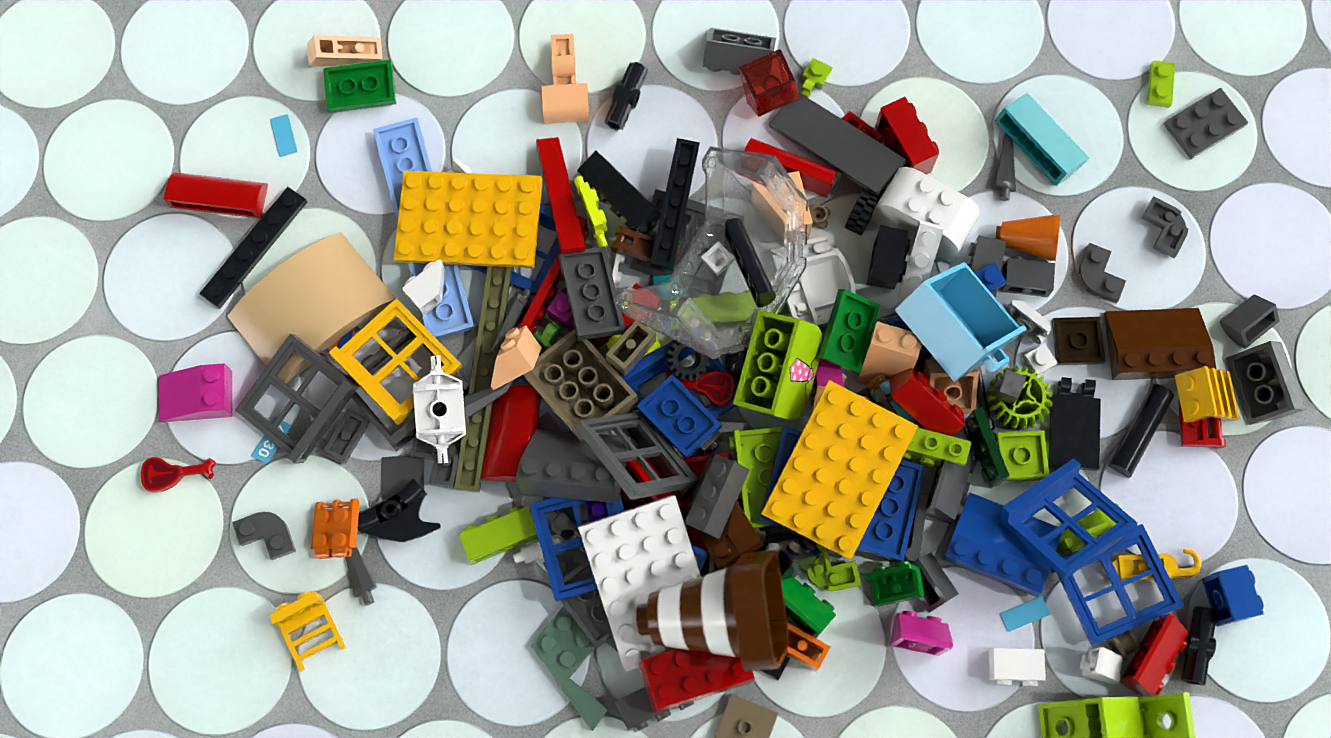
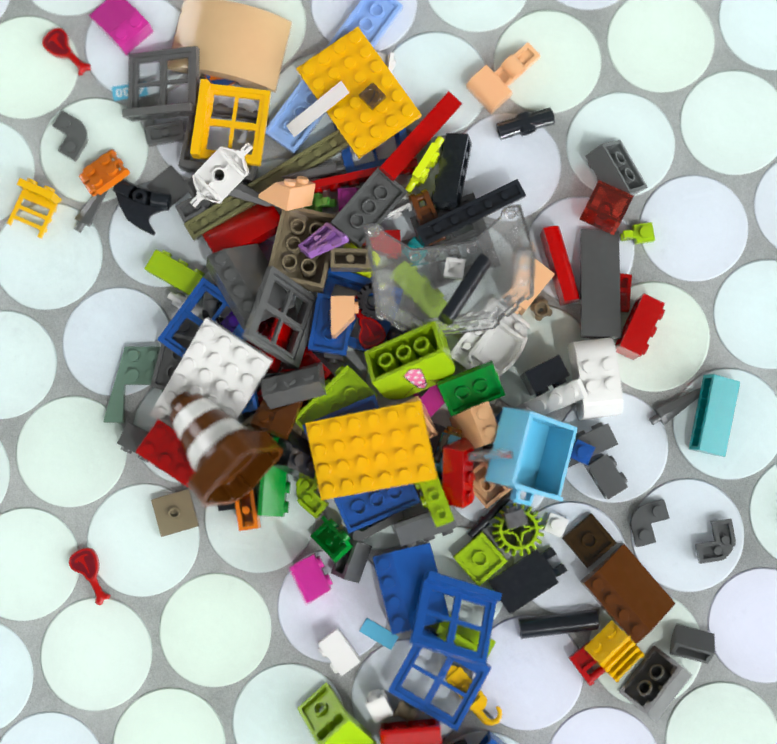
camera: 55 degrees right, 10 degrees up
white slope [402,259,445,316] -> none
black tyre [844,190,880,236] -> none
dark green plate [963,407,1010,489] -> none
orange cone [995,214,1061,261] -> none
white slope [1006,300,1051,344] -> none
none -> white sticker [286,81,349,137]
none -> medium lavender wing [298,222,349,259]
none -> light nougat slope [331,296,359,339]
none -> clear smoke tile [359,83,386,110]
none -> clear tile [469,449,513,462]

